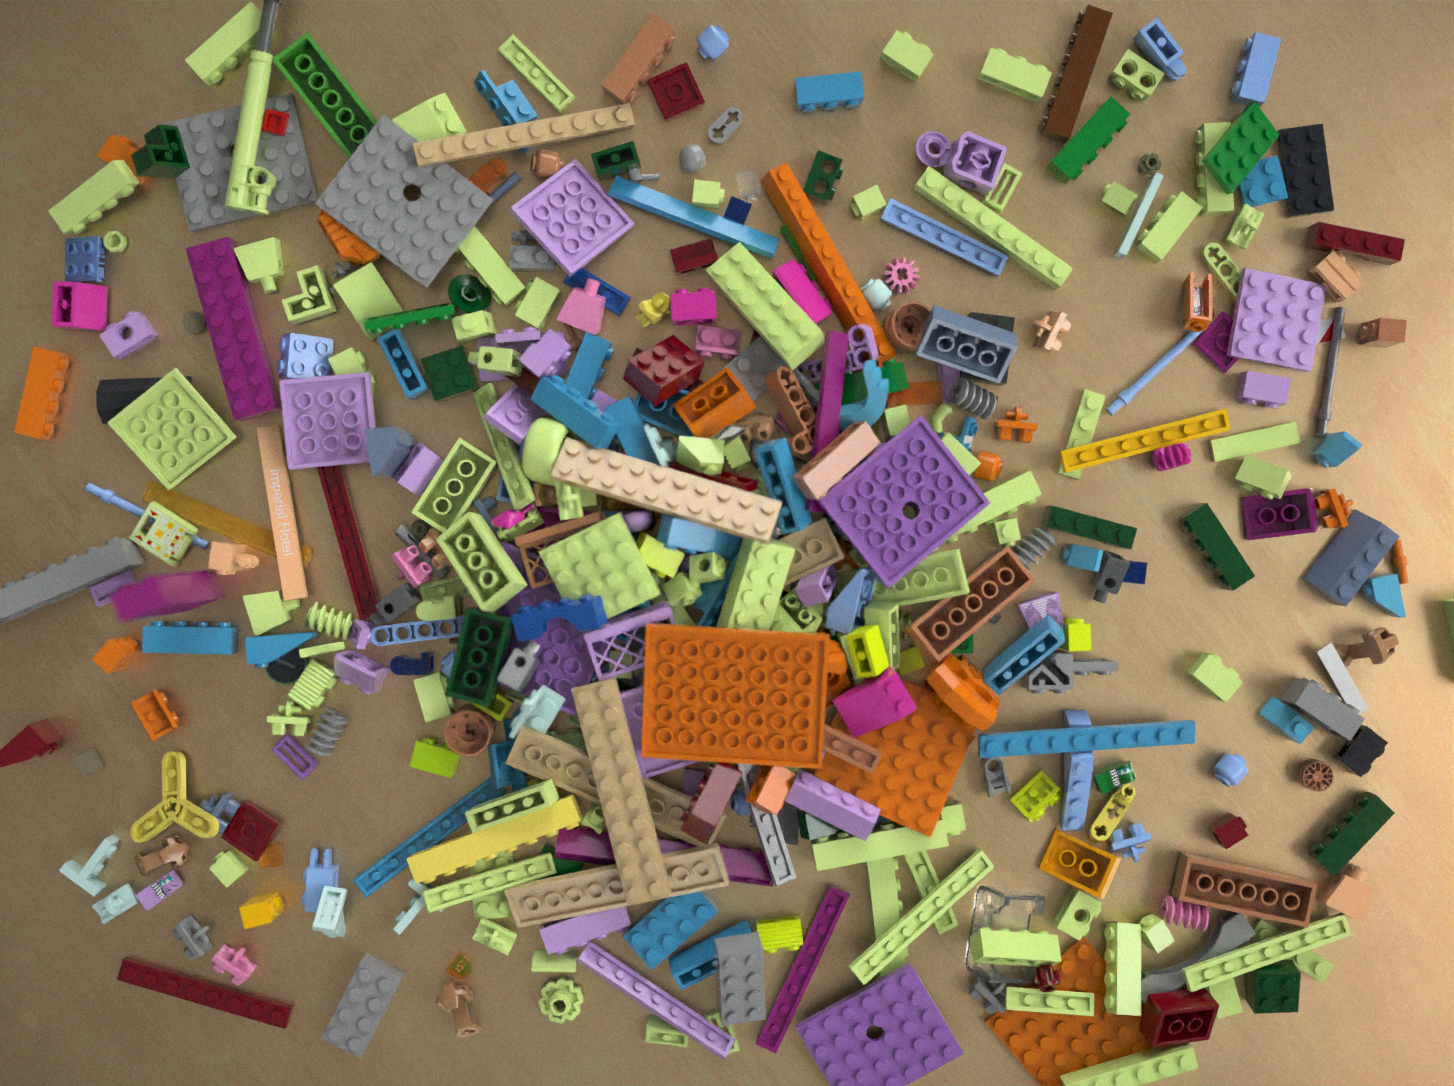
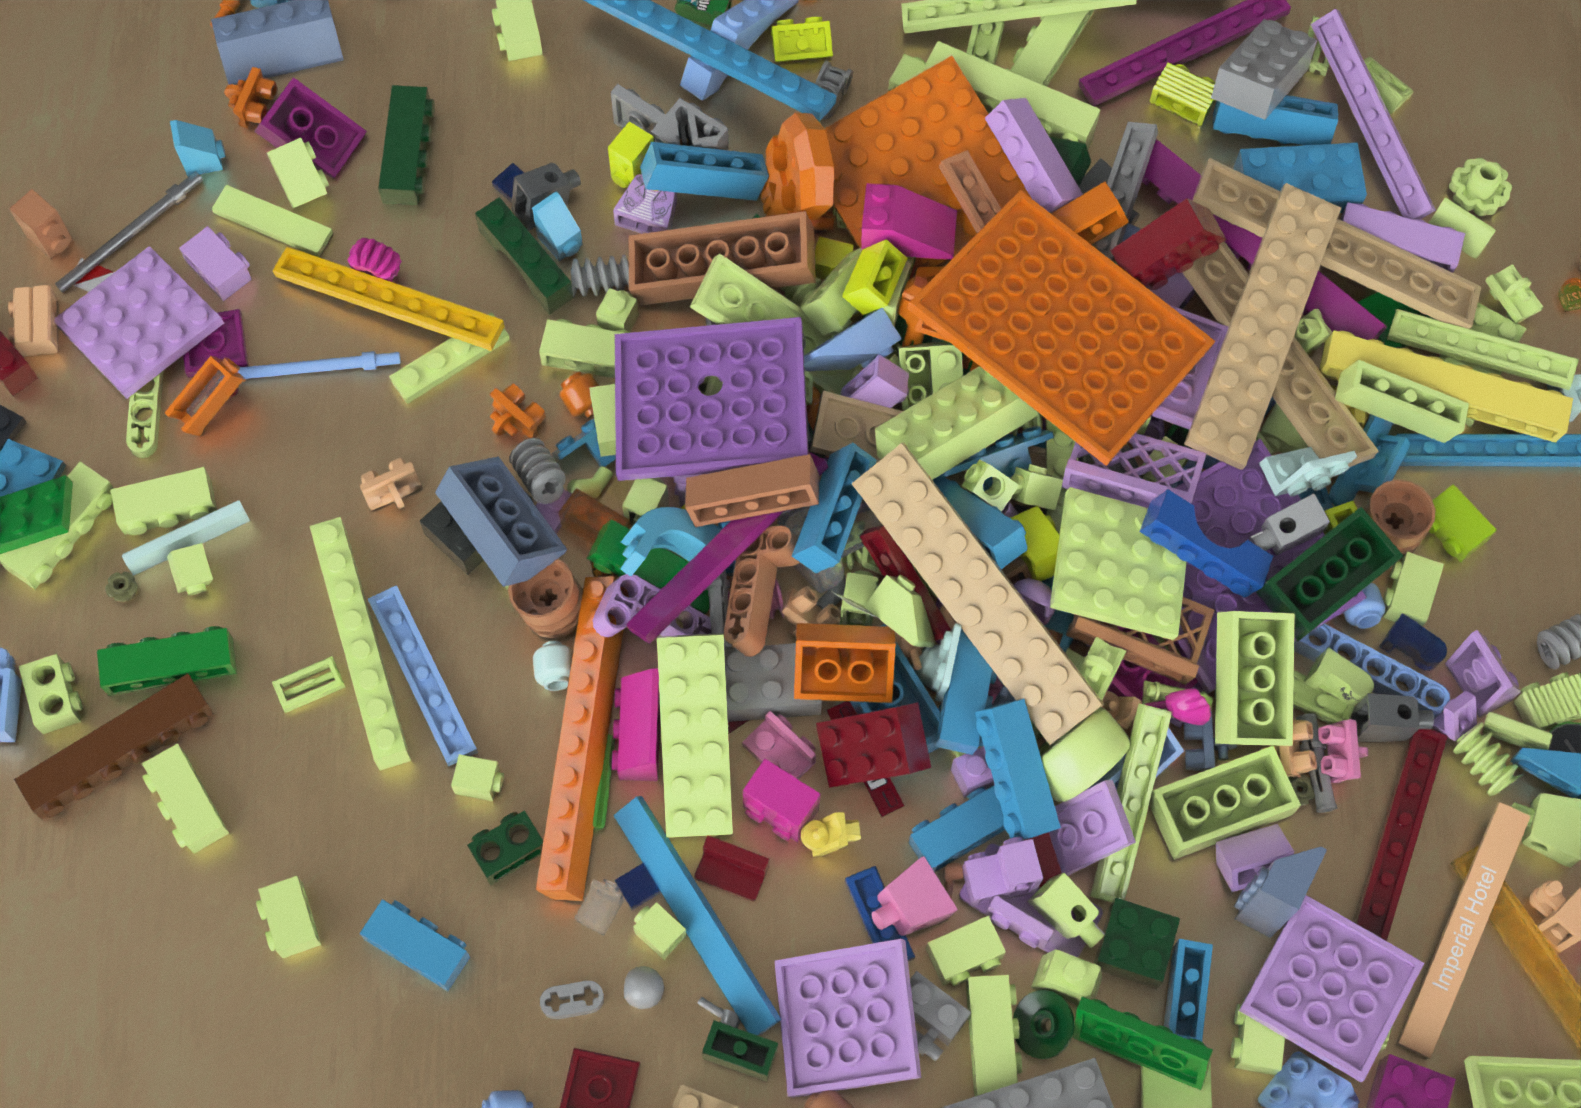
camera: 140 degrees left, 20 degrees down
bright pink gear [882,257,920,295] -> none
lavender brick [916,131,1007,195] -> none
yellowish green hips [1225,204,1265,250] -> none

